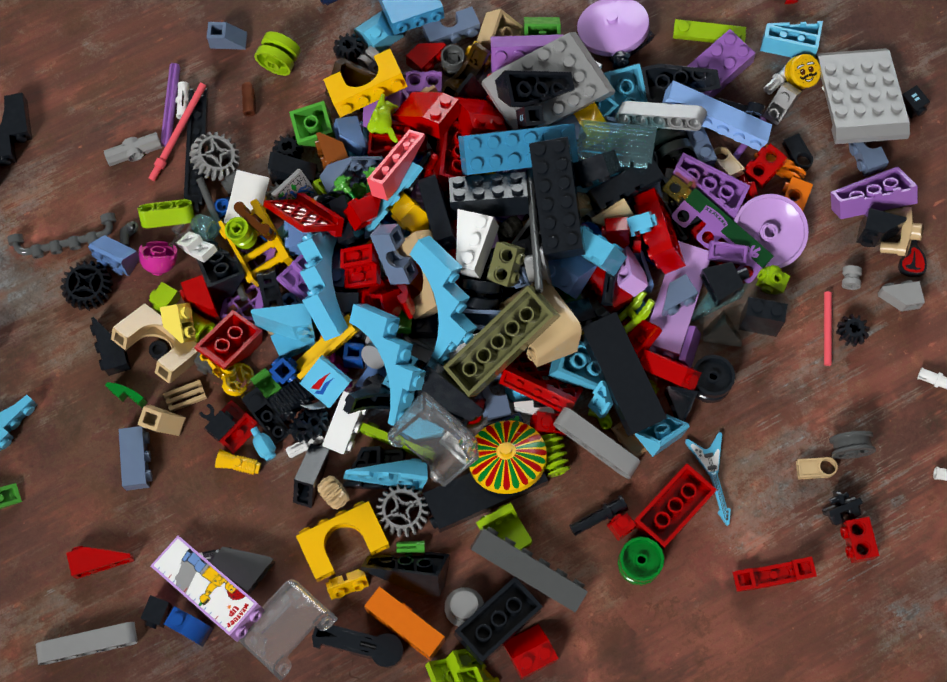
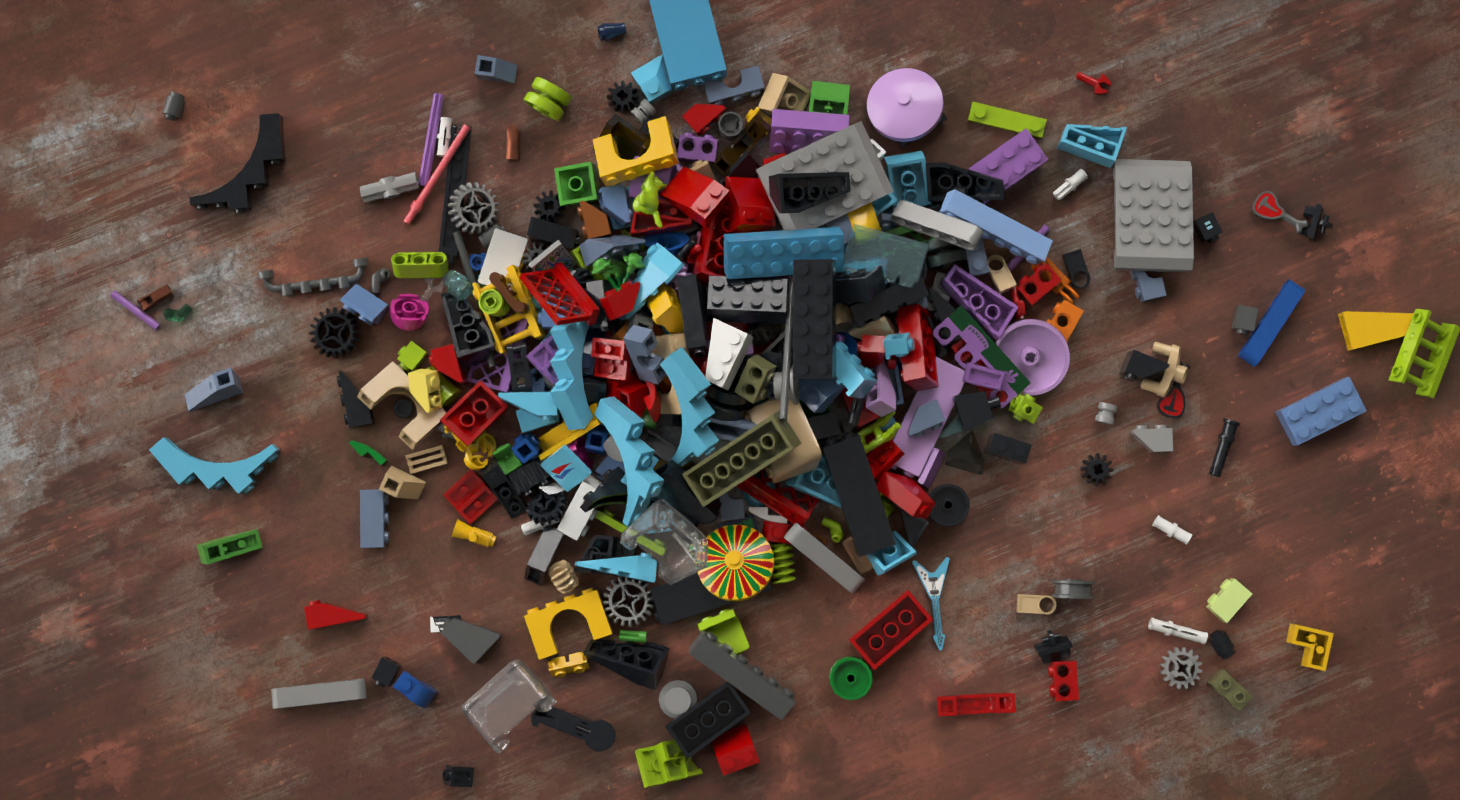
camera: 10 degrees right, 15 degrees up
brick [151,536,265,642] -> none
white slope [176,231,218,262] -> none
black brick [199,404,235,441] -> none
medium azure plant [250,426,276,461] -> none
orange brick [364,586,446,661] -> none
coral slope [367,129,425,201] -> none
black brick [516,105,544,129] -> none
black pin [569,495,629,536] -> none
medium azure slope [588,380,613,418] -> none
red brick [606,513,637,541] -> none
black plate [612,51,630,69] -> none
clear yellow bracket [663,176,693,203] -> none
black beam [712,97,765,119] -> none
light grey slope [762,82,802,126] -> none
yellow head [785,54,821,89] -> none
coral bar [824,291,832,366] -> none
medium lavender wedge [831,166,918,219] -> none

